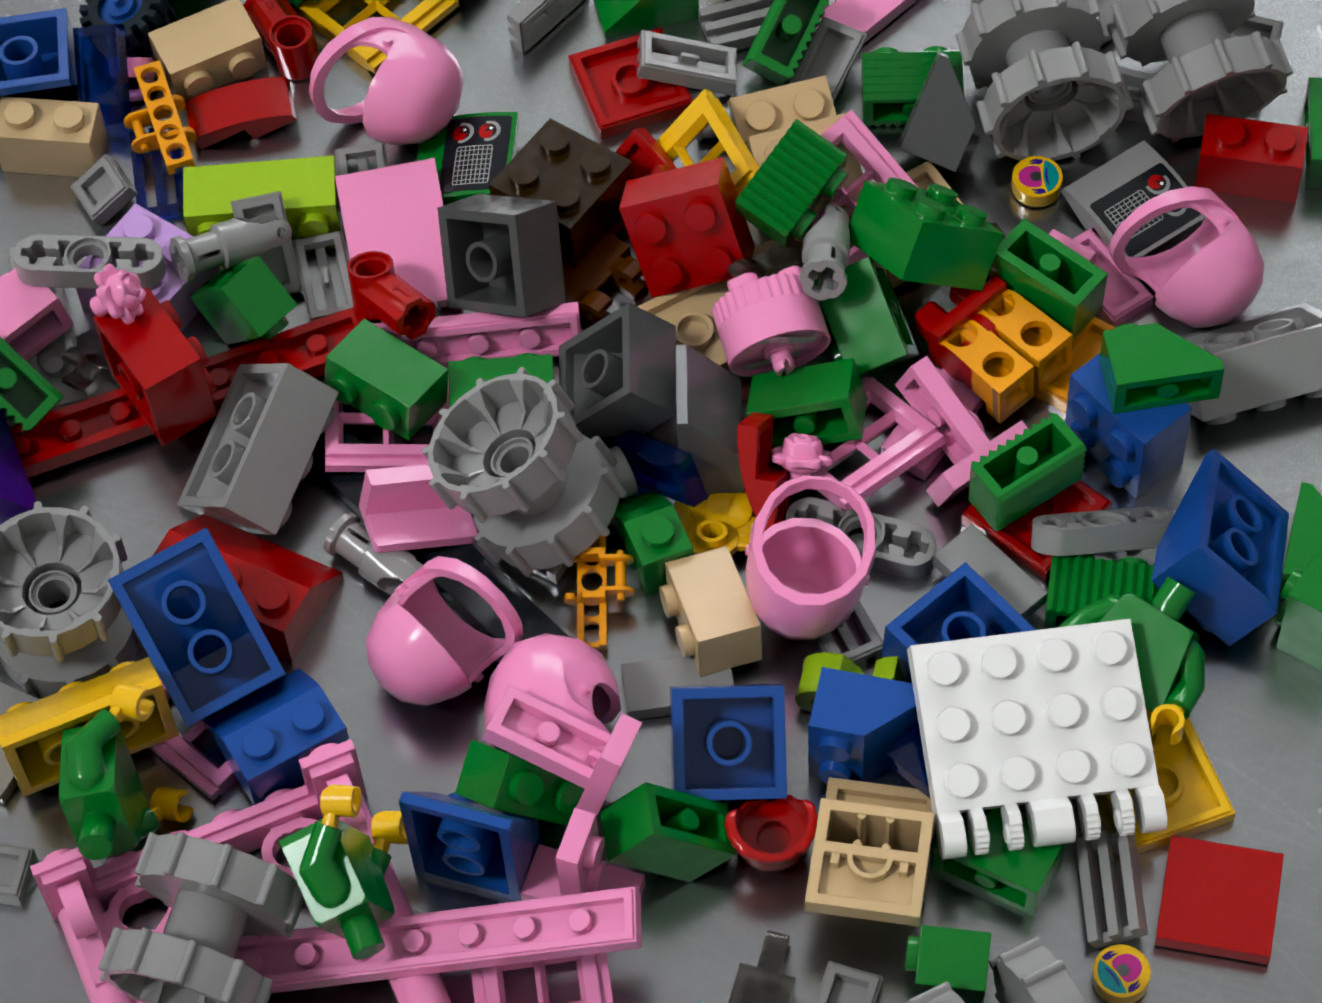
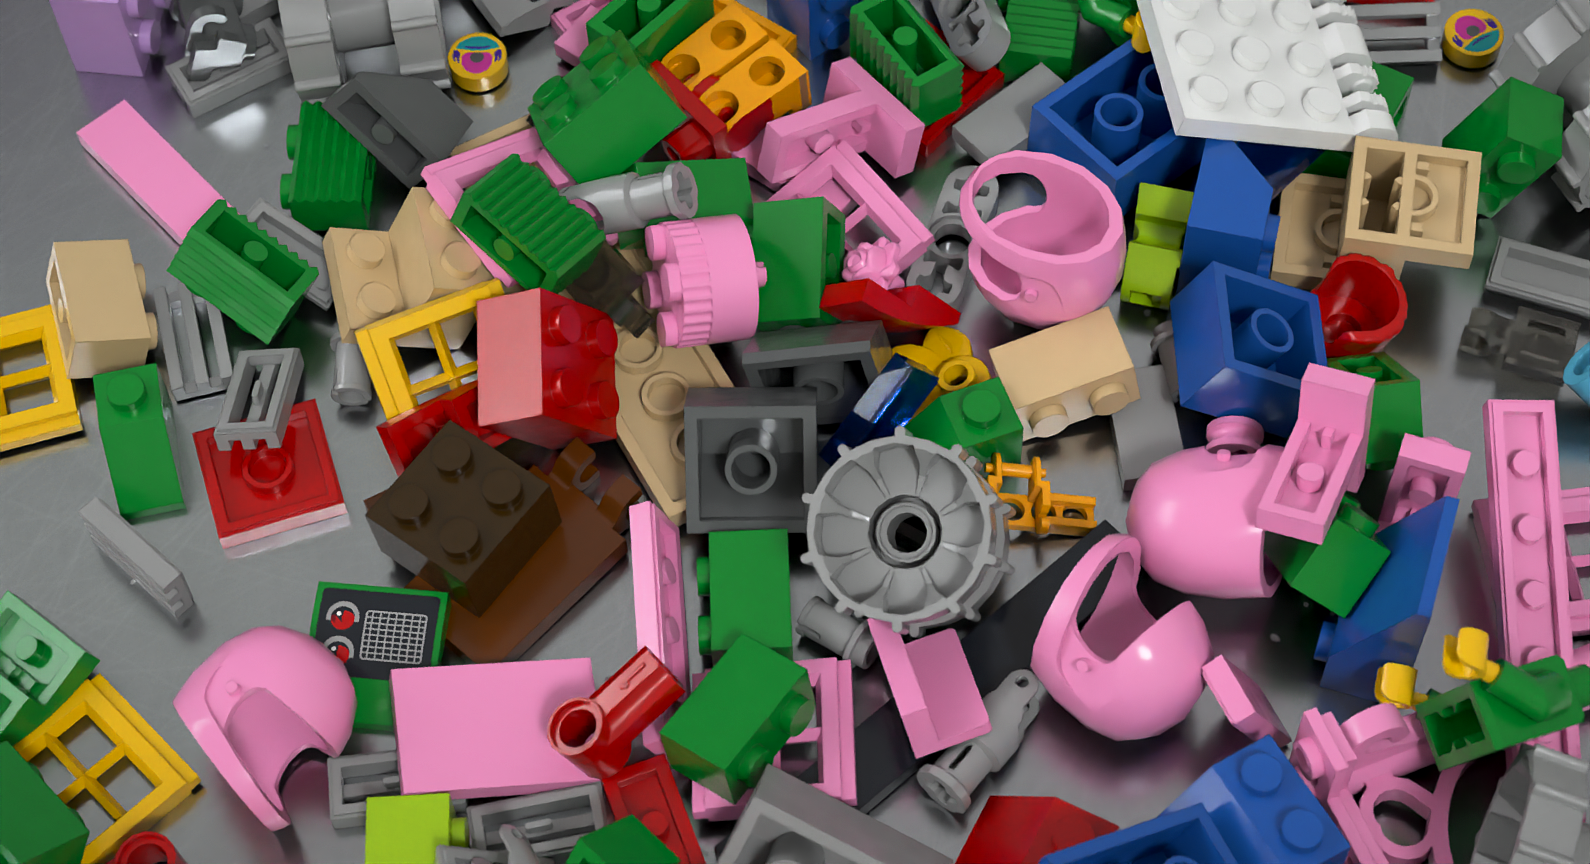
camera: 90 degrees left, 0 degrees up
dark grey brick [437,194,566,317] -> none
none -> bright pink tile [1201,654,1292,748]
none -> bright pink bush [1206,415,1264,455]

